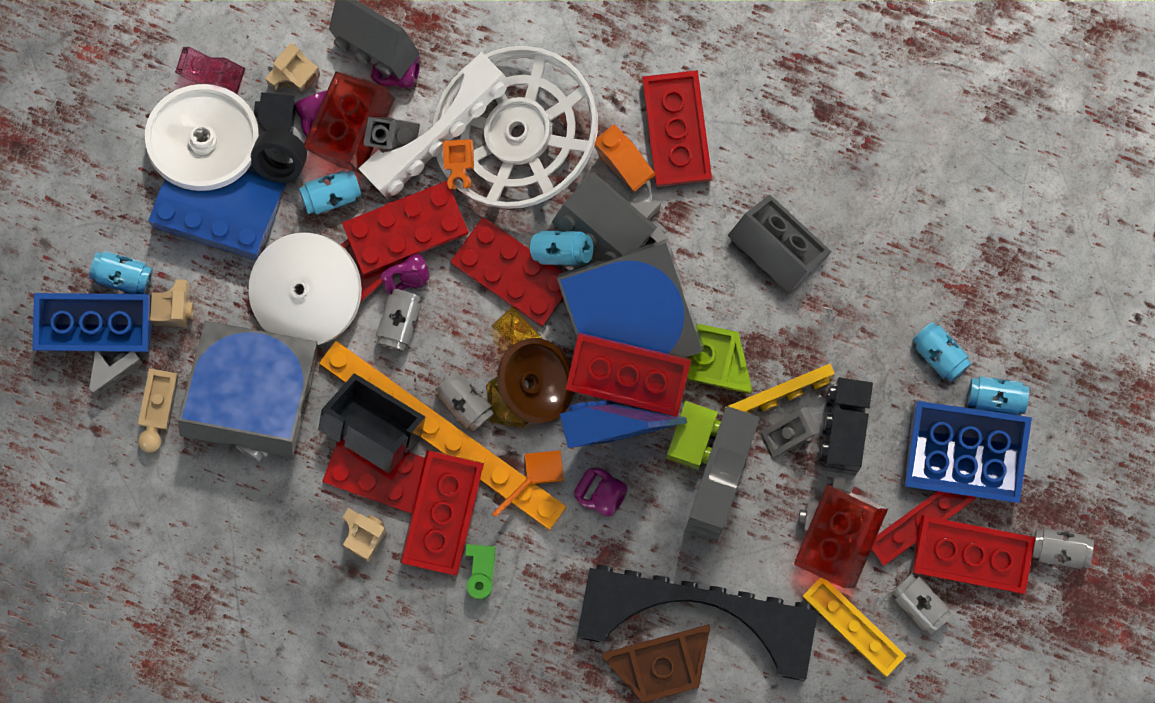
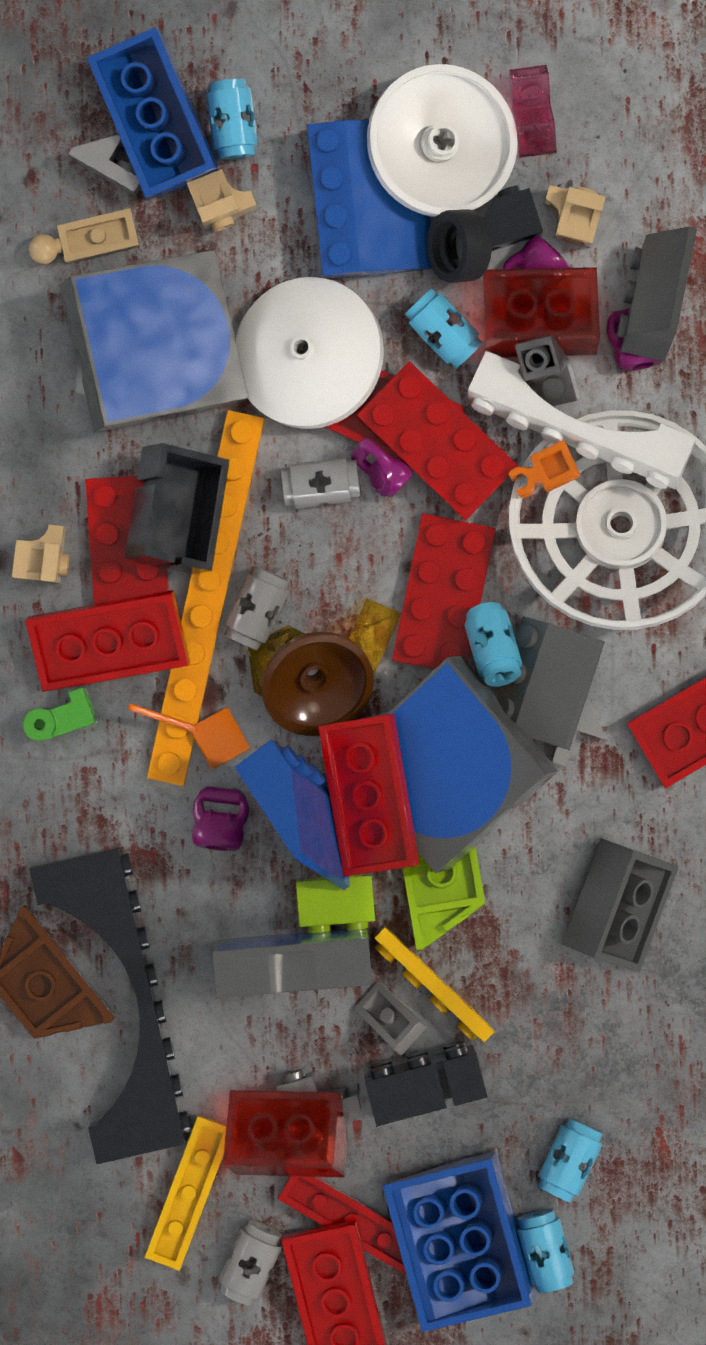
camera: 65 degrees right, 10 degrees up
orange slope [595,124,655,192] -> none

